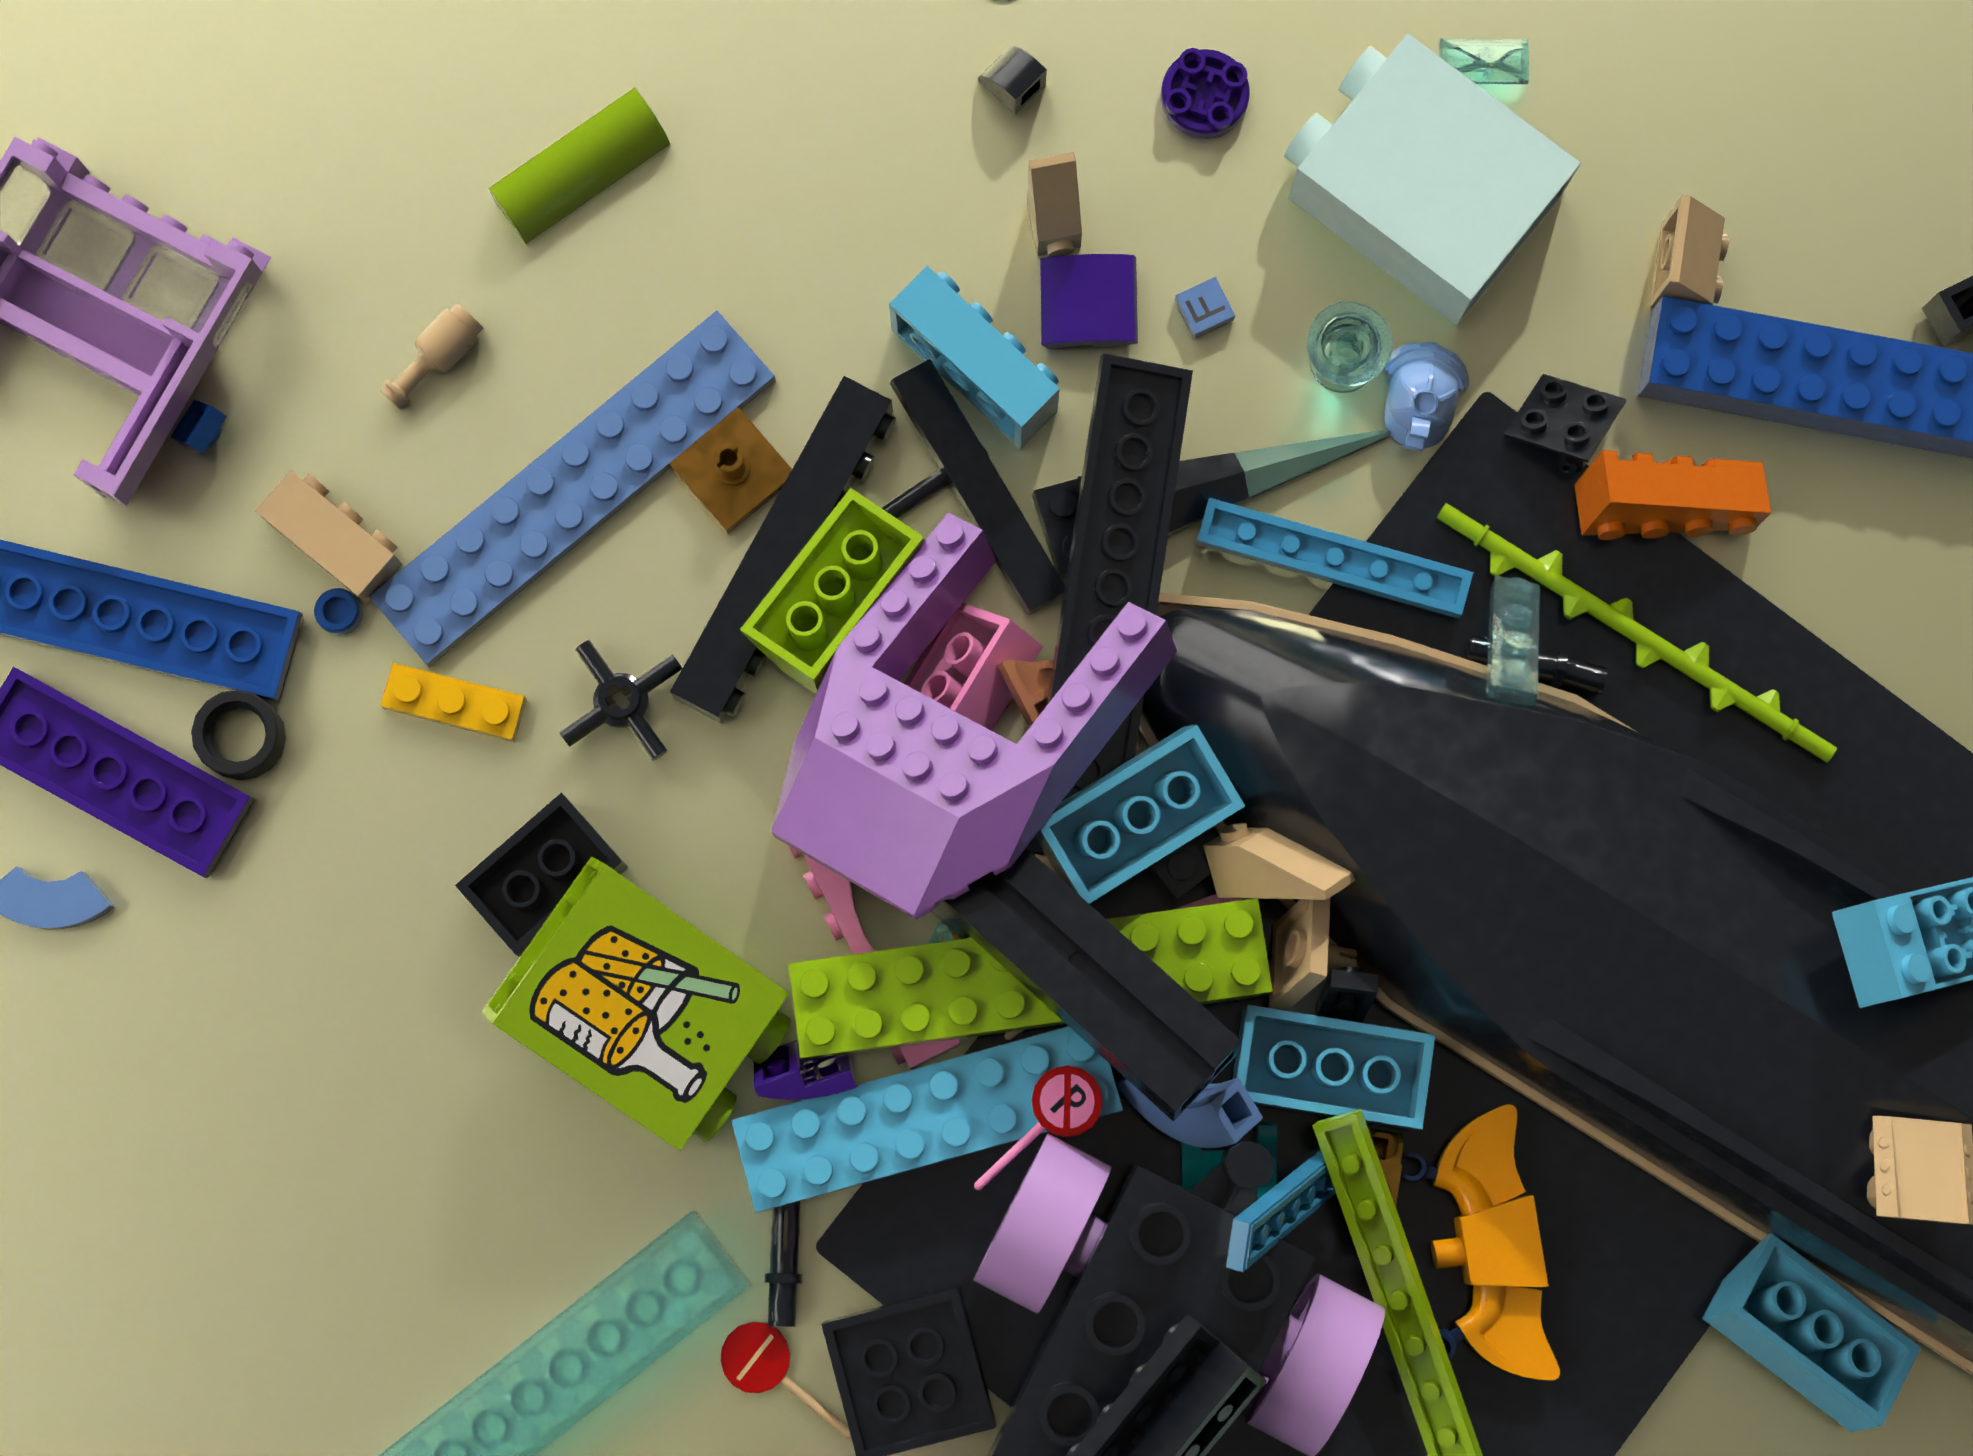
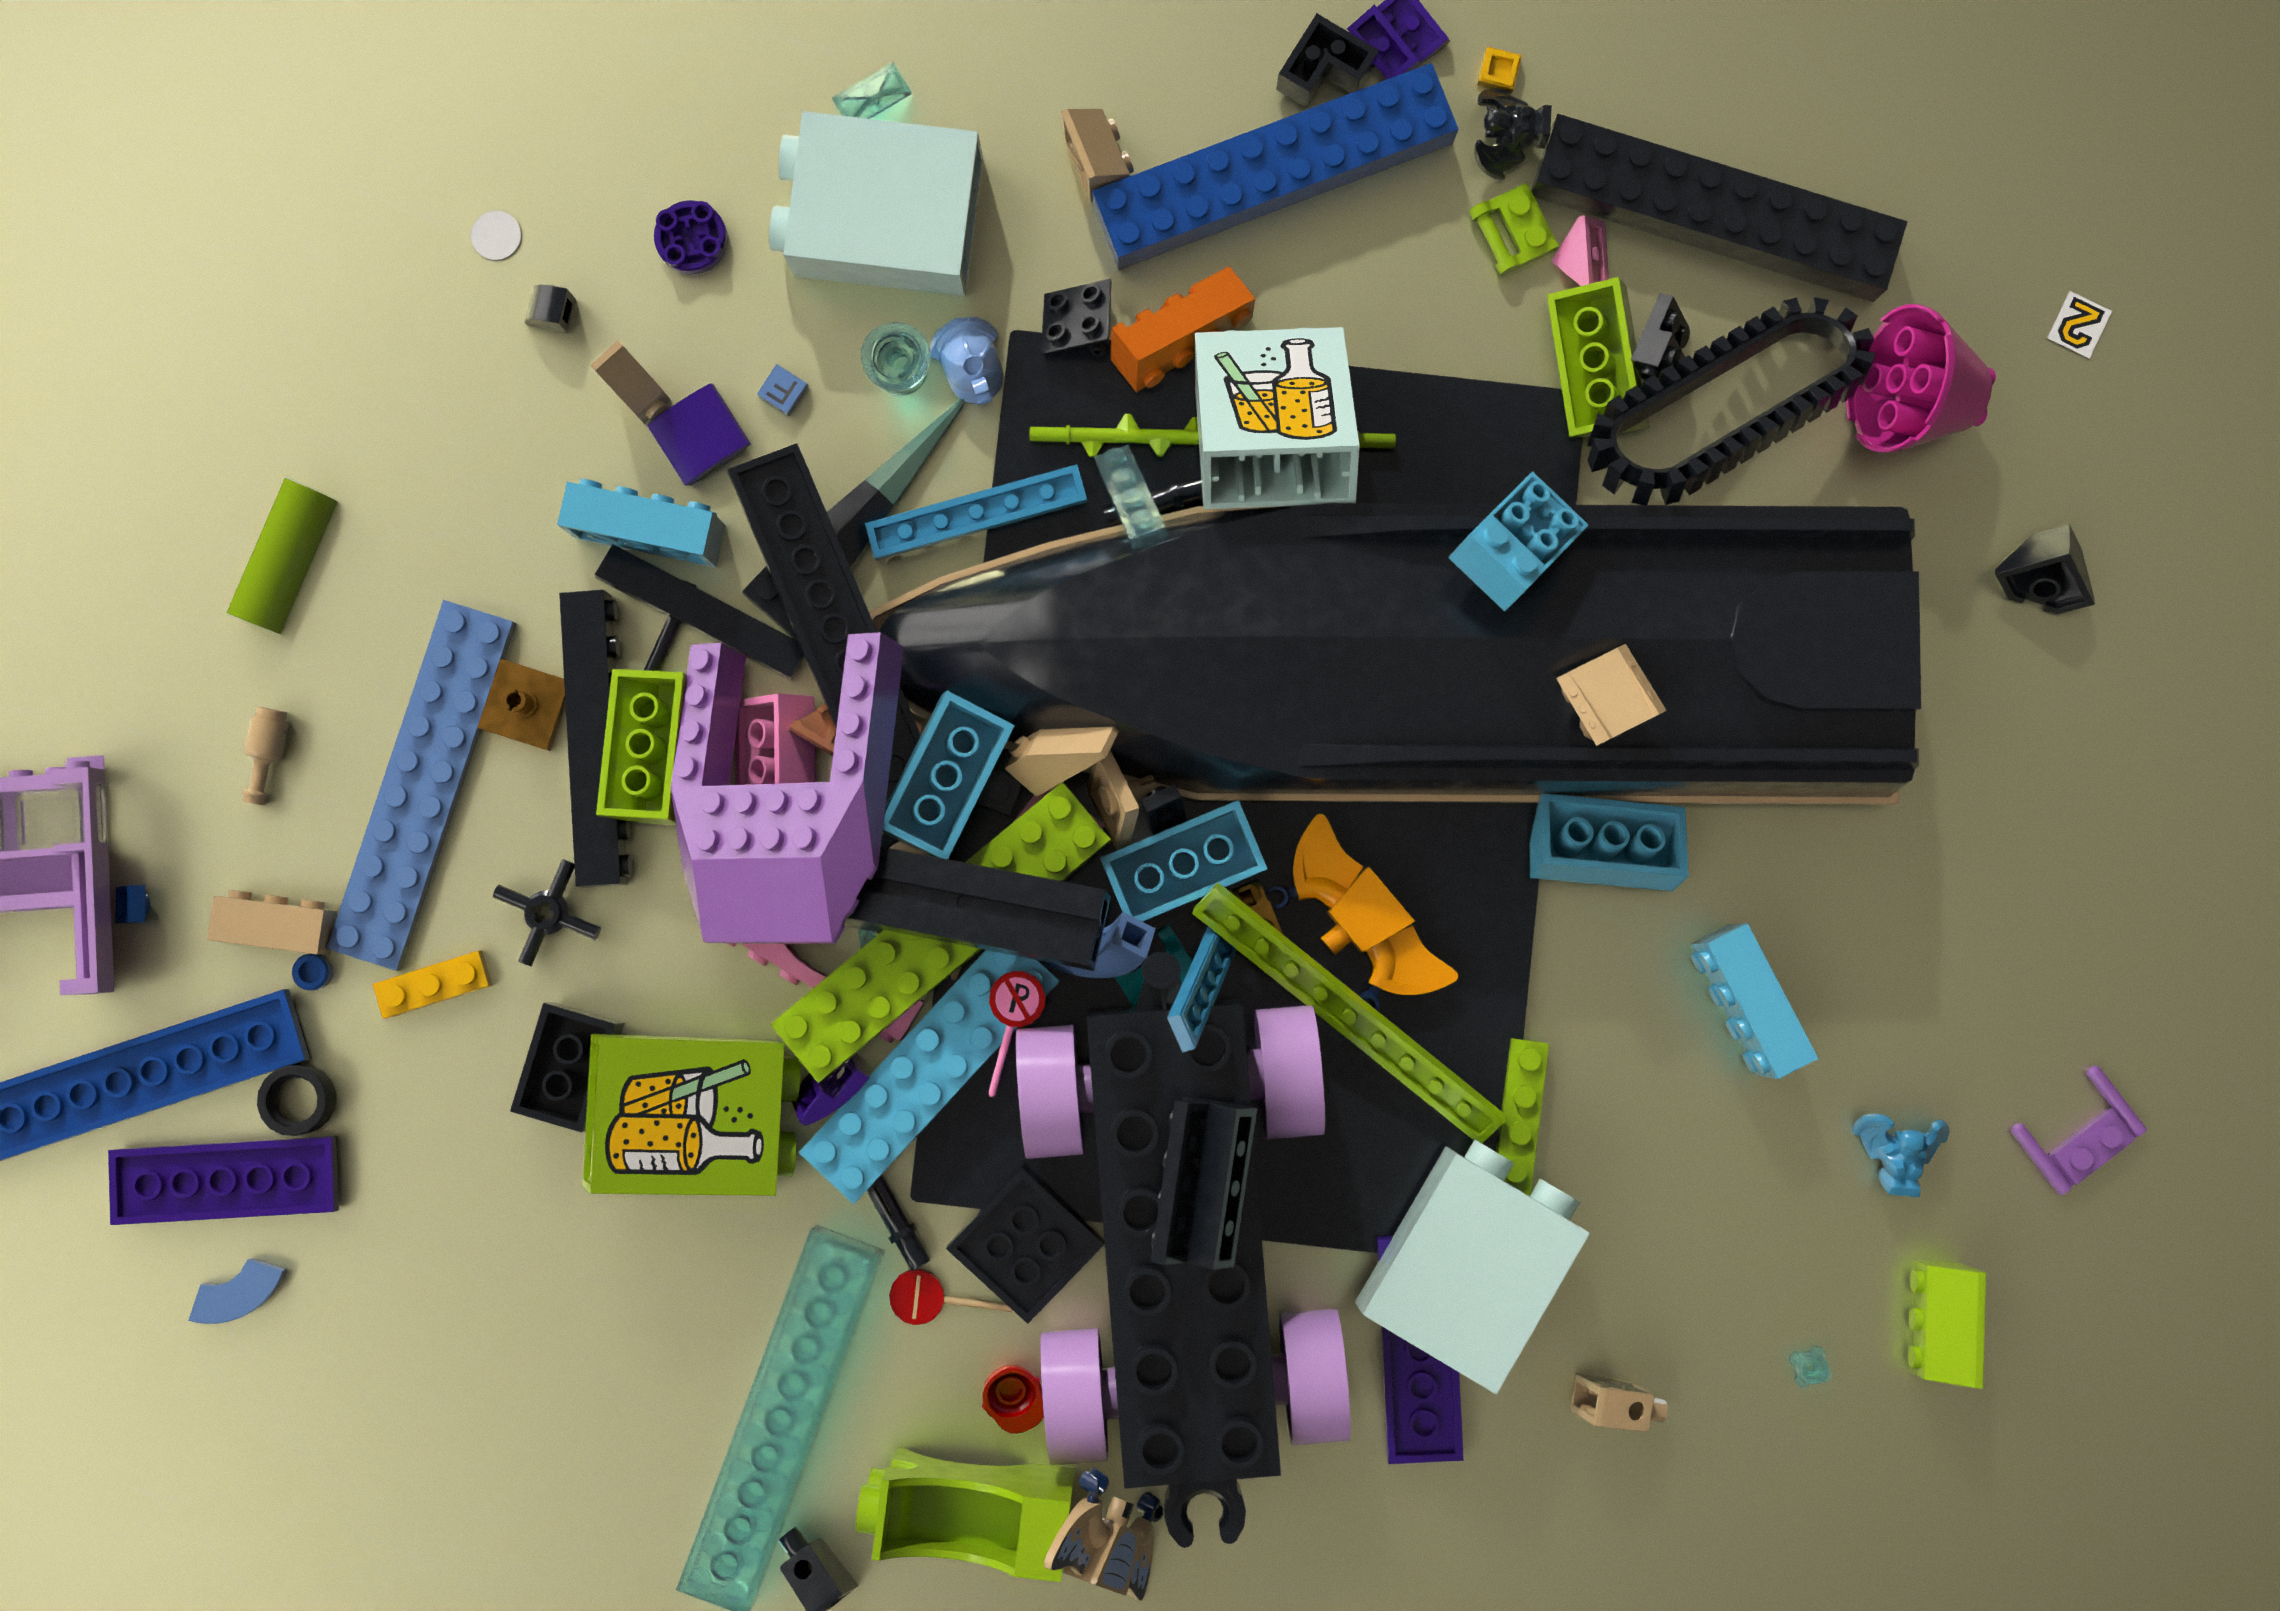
camera: 30 degrees left, 5 degrees up
none -> light aqua brick [1195,327,1359,509]

